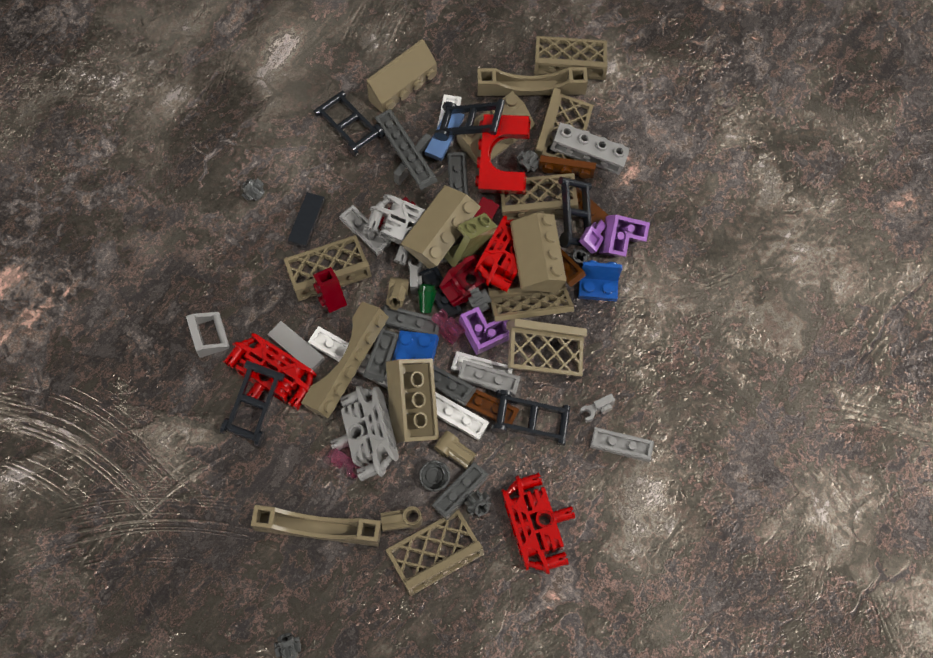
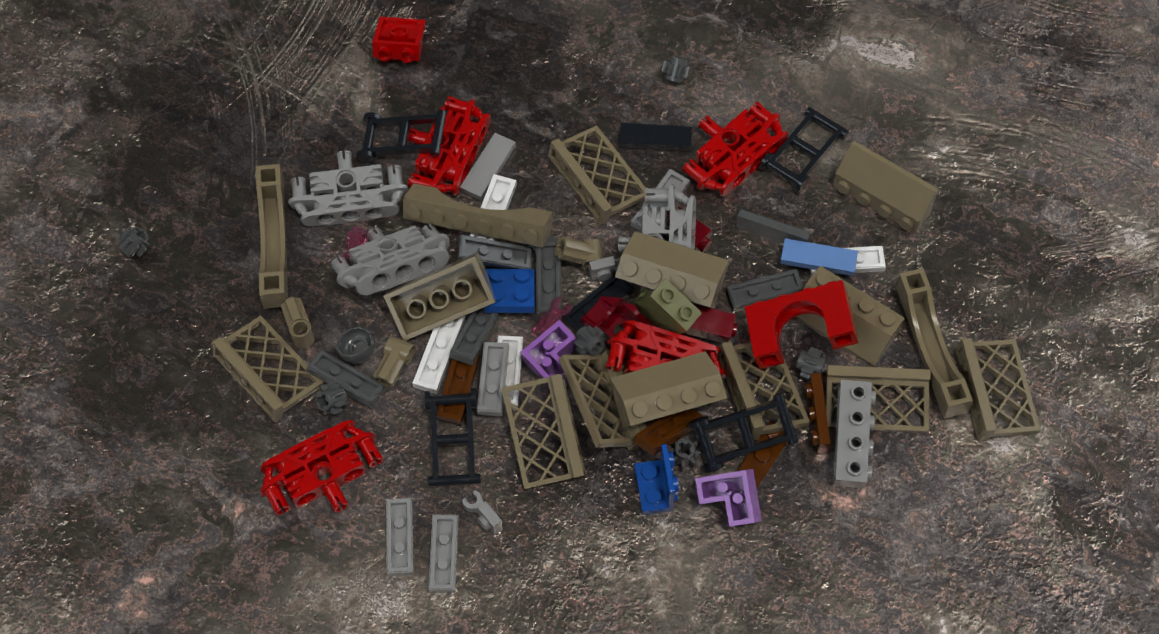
camera: 80 degrees right, 5 degrees down
light grey tile [186,312,230,358] -> none
dark red brick [313,267,347,313] -> none
dark grey tile [375,109,438,190] -> none
dark green cone [417,284,437,313] -> none
black piece [434,99,505,141] -> none
medium lavender plate [579,220,606,254] -> none
none -> light grey piece [288,150,408,226]
none -> red plate [372,17,426,63]
none -> light grey tile [386,498,414,577]
none -> red piece [682,101,788,196]

